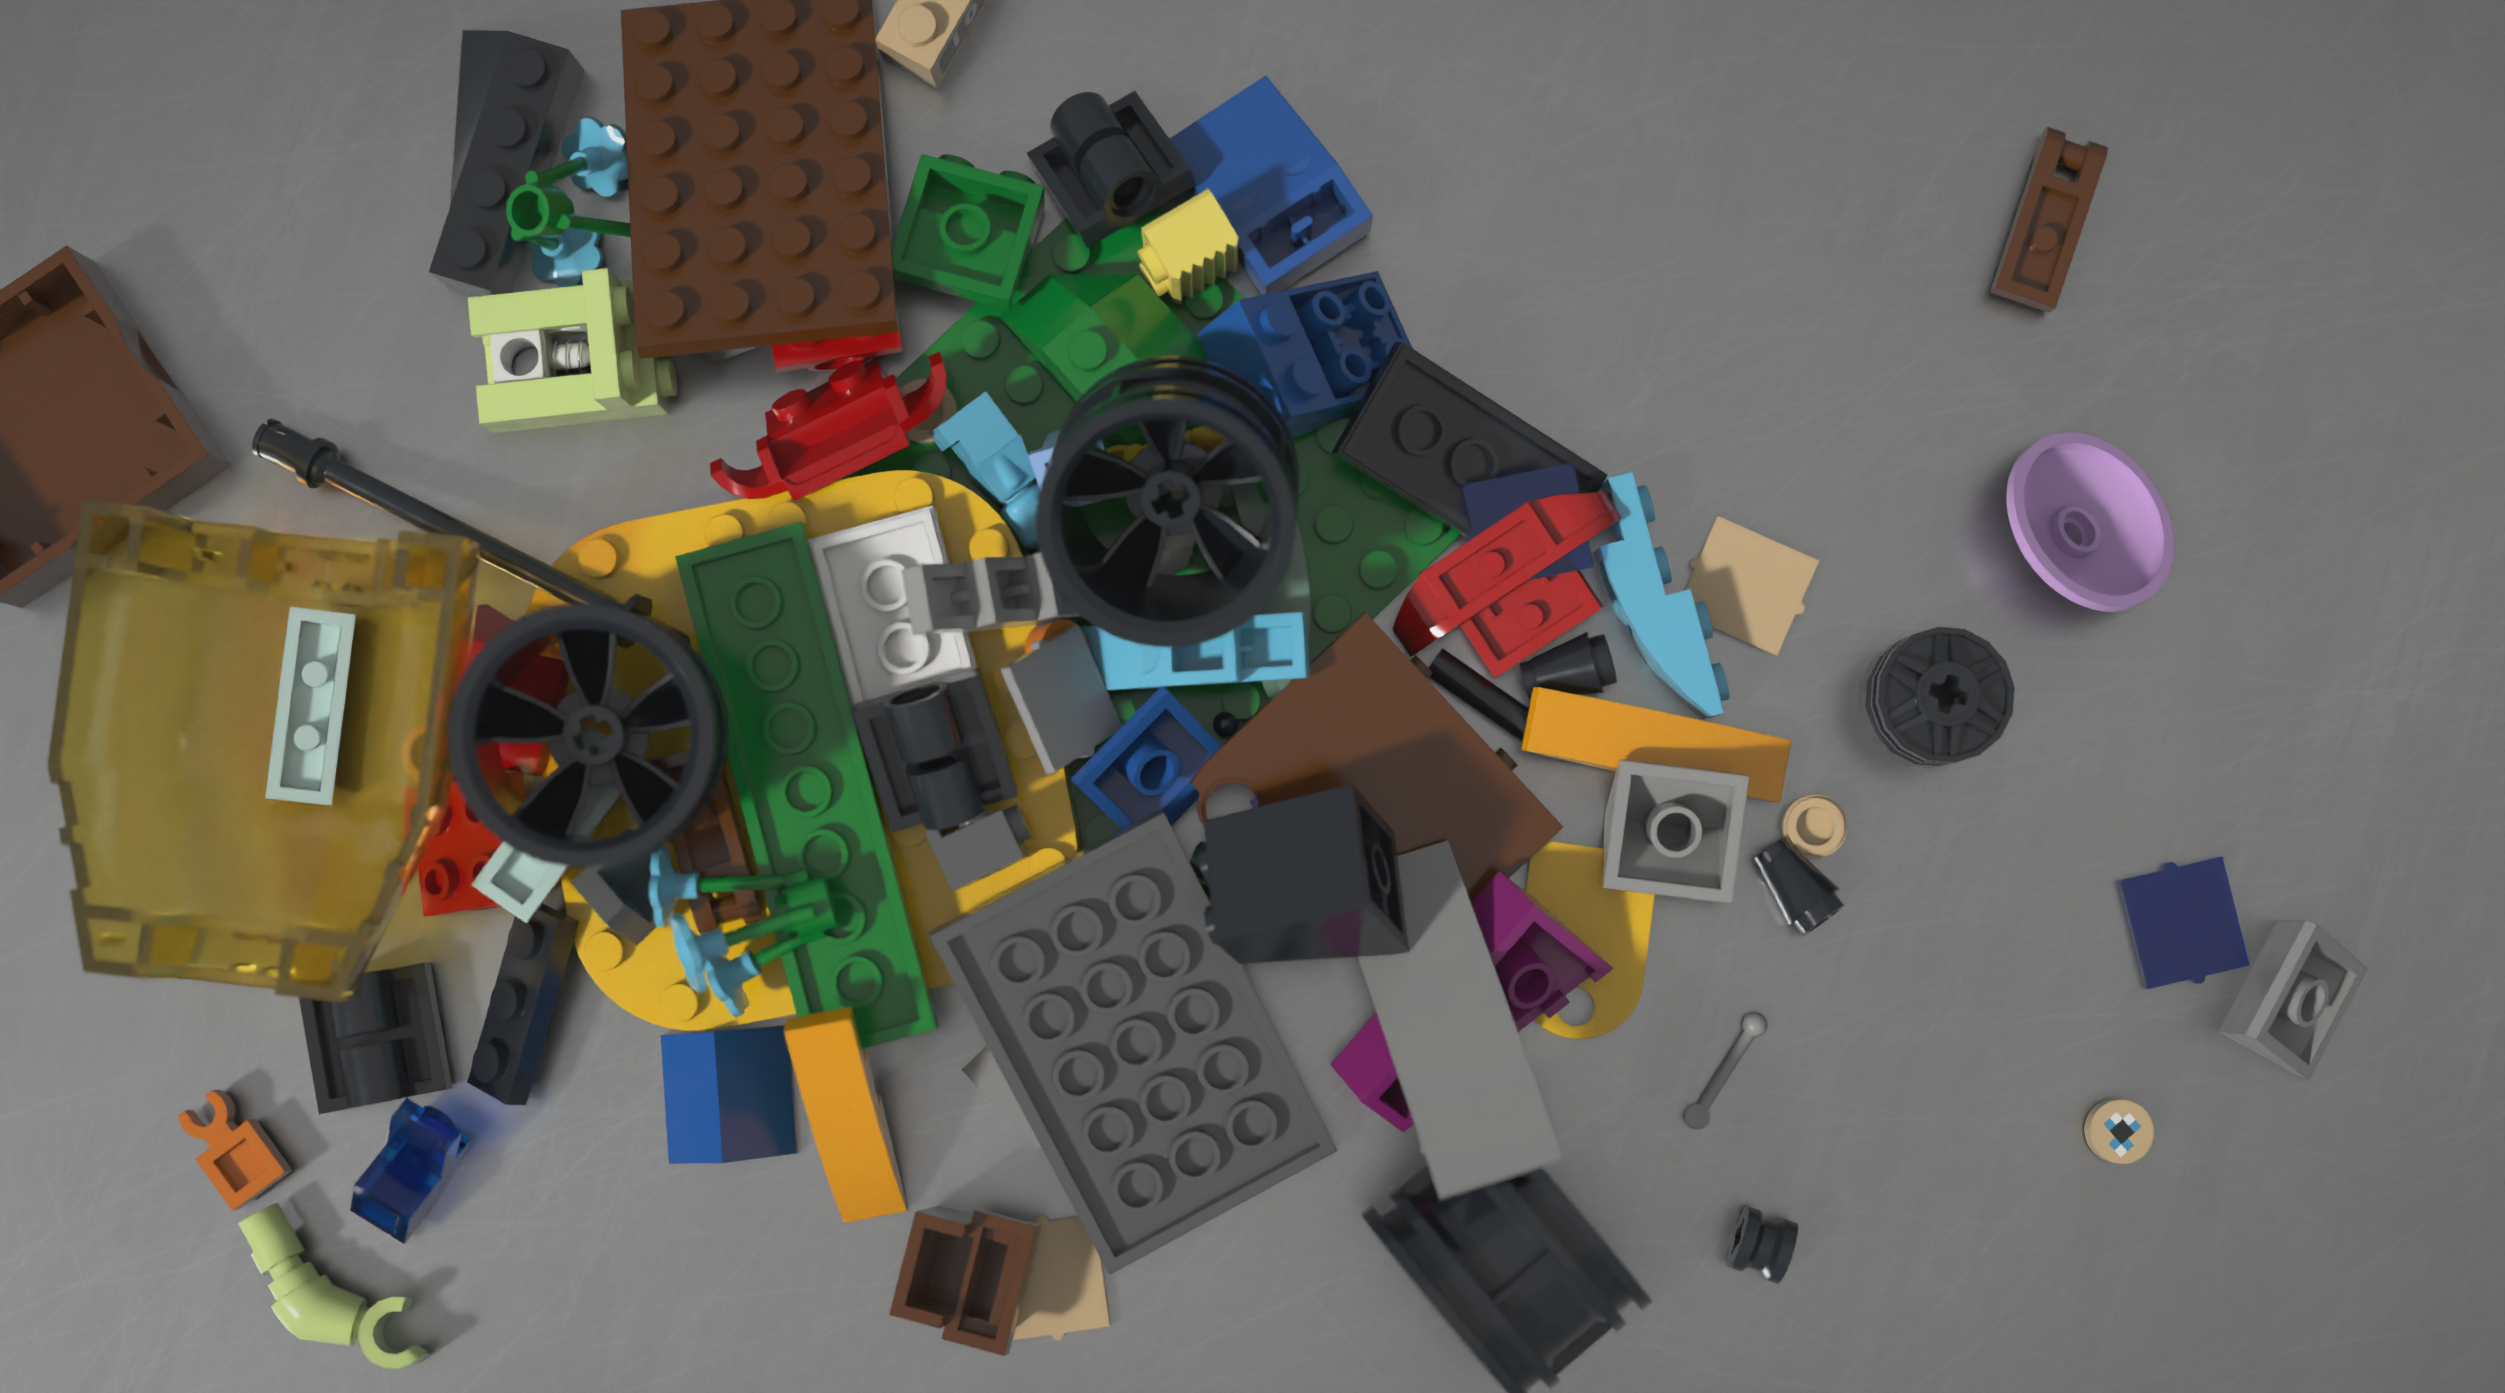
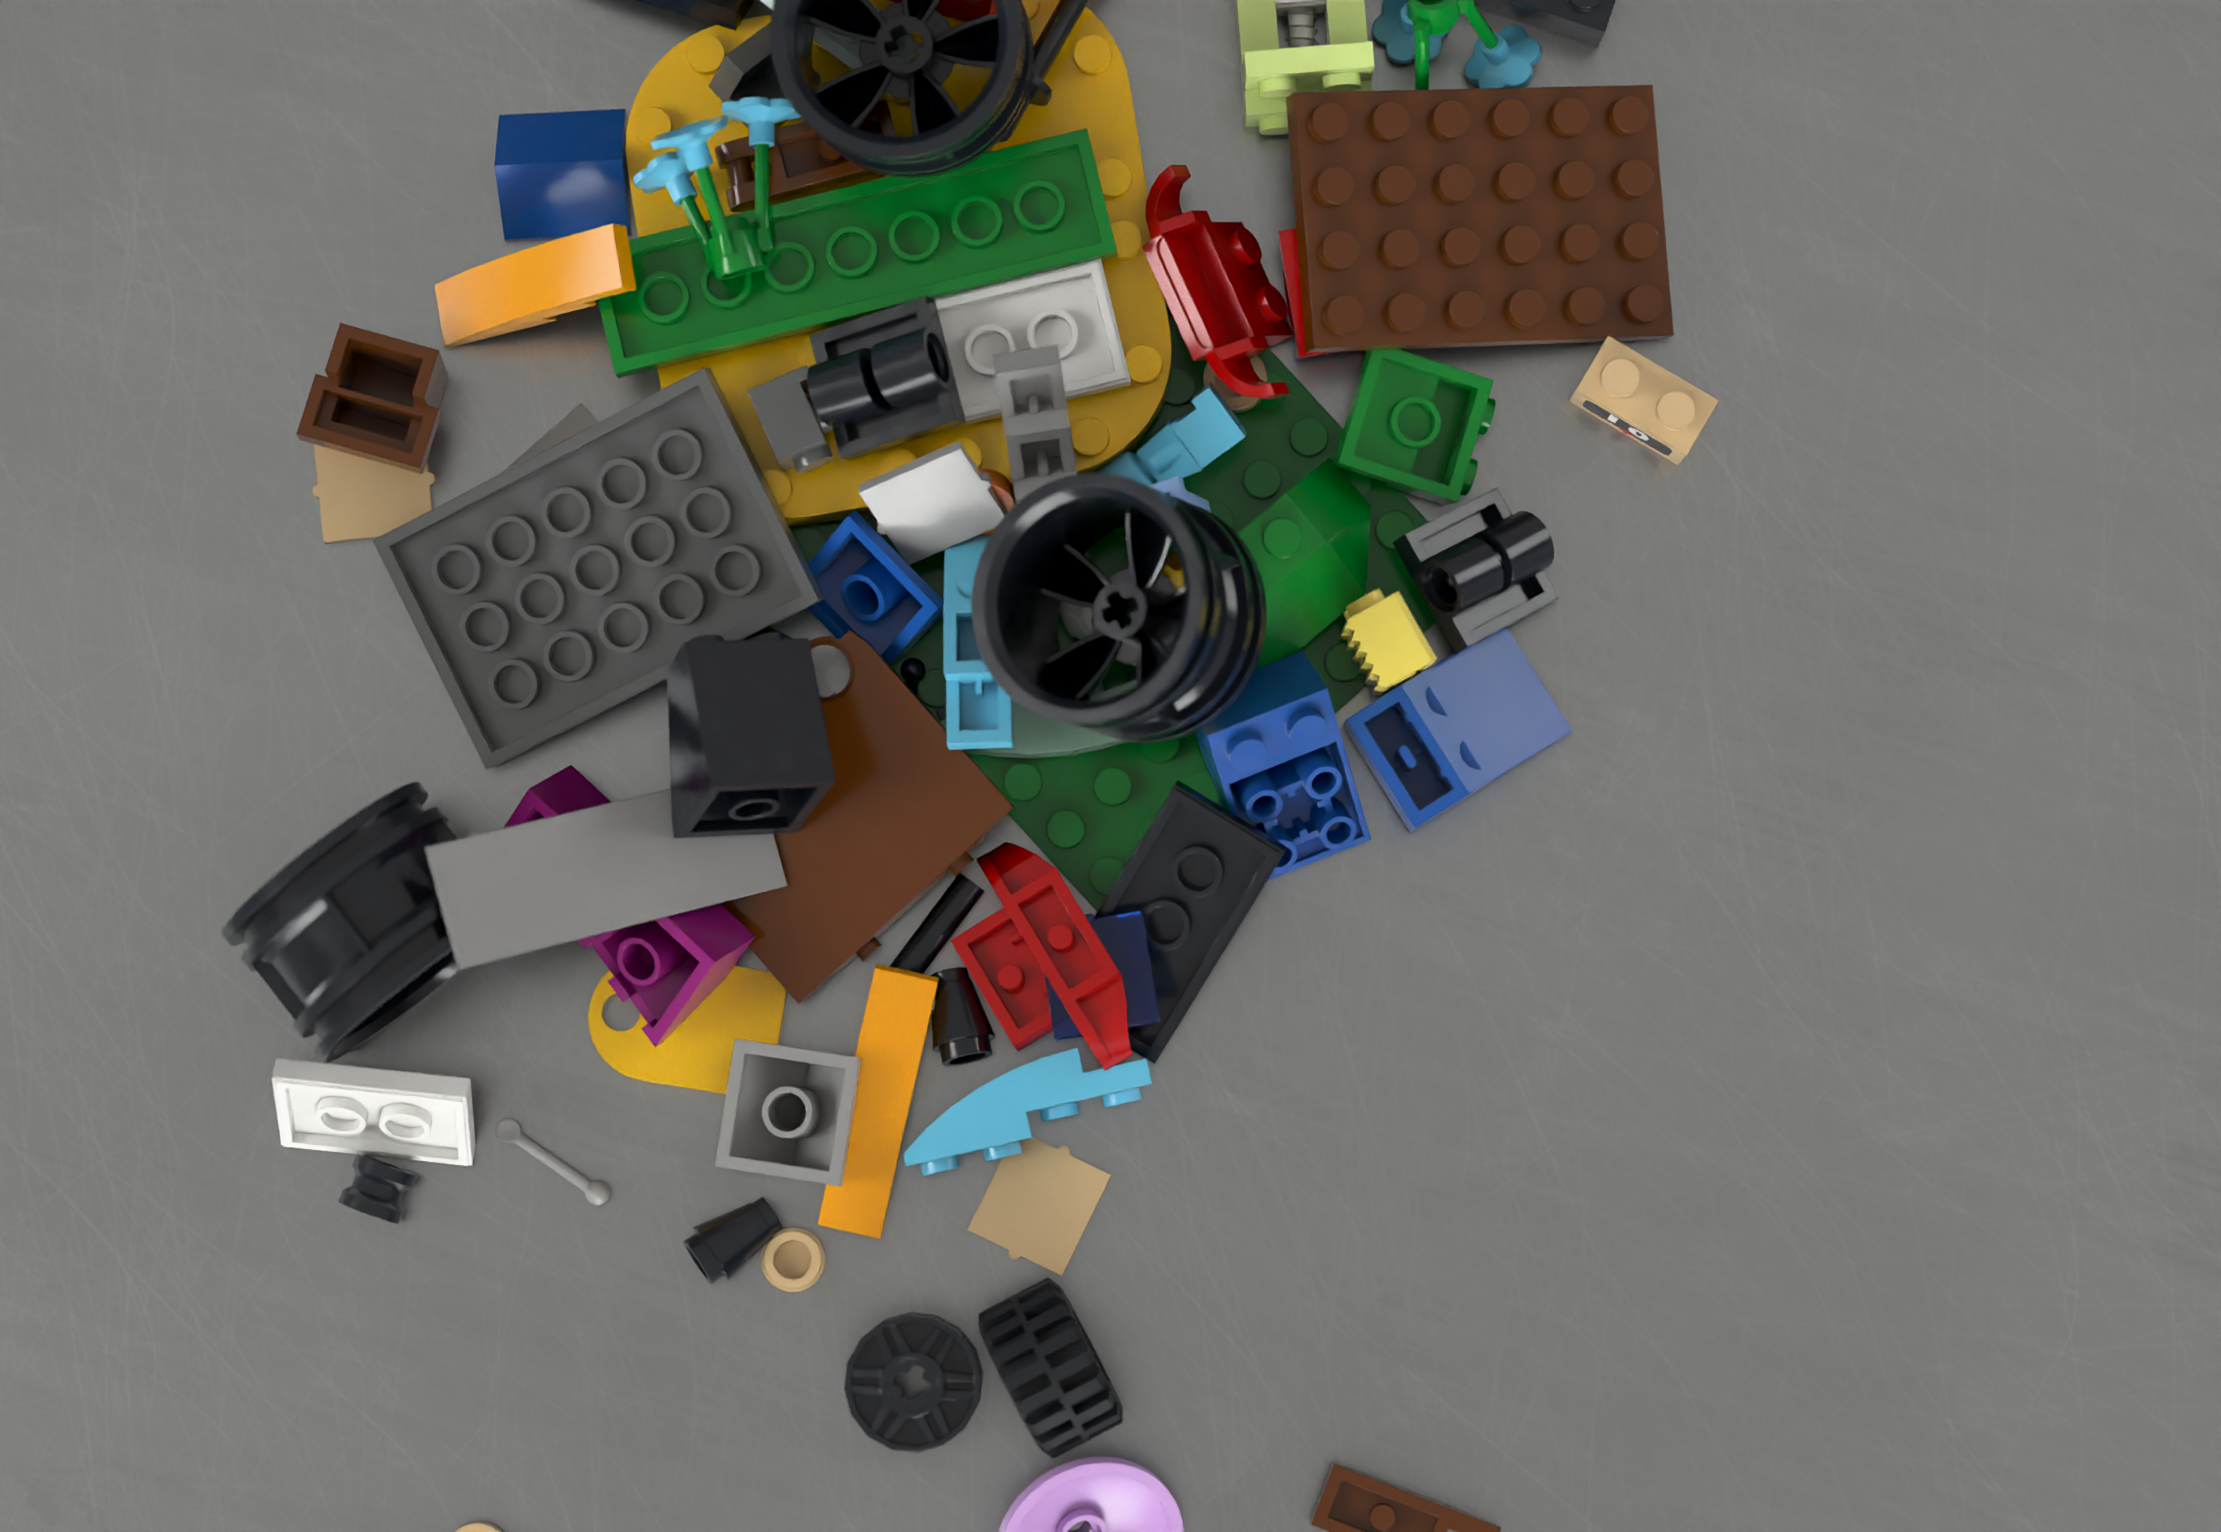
camera: 90 degrees right, 0 degrees up
none -> white tile [272,1058,476,1166]
none -> black tyre [979,1278,1123,1459]

